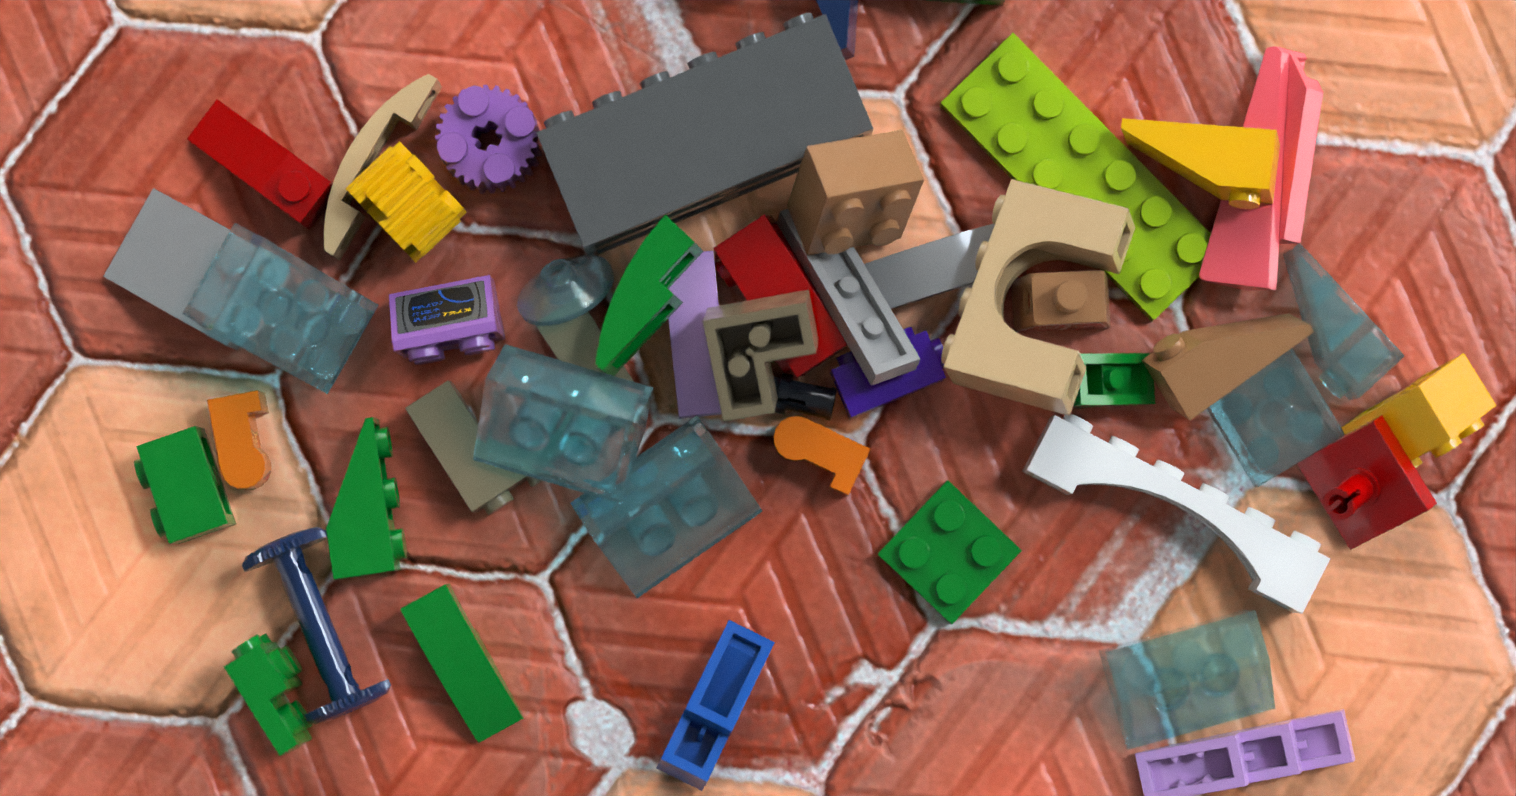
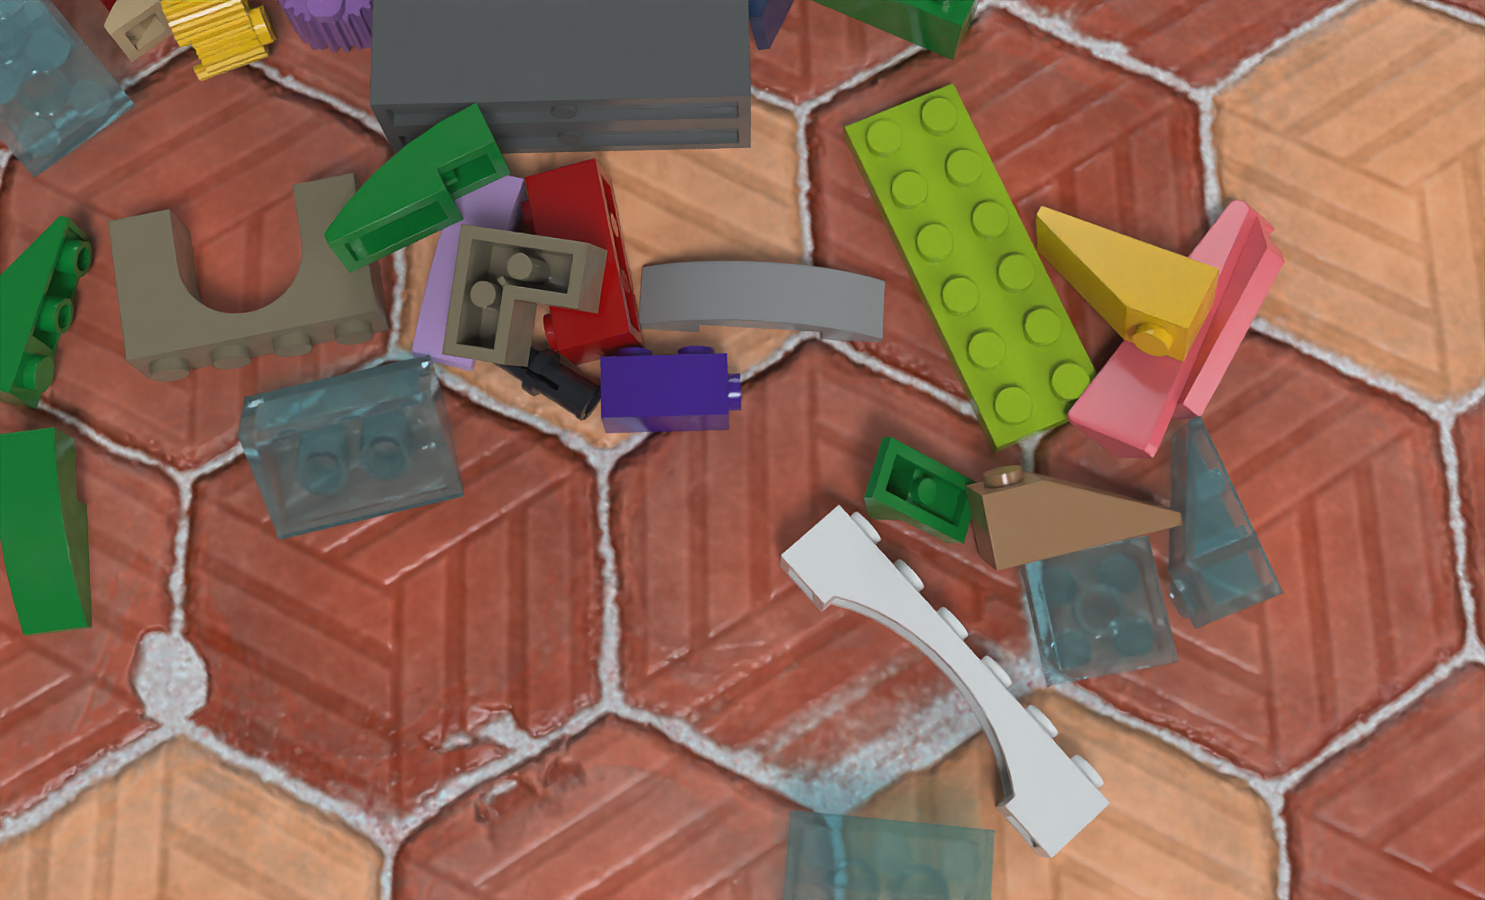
camera: 25 degrees right, 10 degrees down
slope [389,275,505,365] -> none
clear light blue slope [473,344,653,504] -> none
clear light blue dish [517,255,614,326] -> none
blue slope [656,620,775,791] -> none
orange leg [773,416,870,496] -> none
light grey plate [776,209,920,386] -> none
medium nougat brick [787,130,924,256] -> none
green plate [877,480,1022,625] -> none
tan arch [941,179,1135,416] -> none
medium nougat torso [1011,270,1110,332] -> none
red tile [1297,415,1437,550] -> none
yellow brick [1341,353,1496,468] -> none

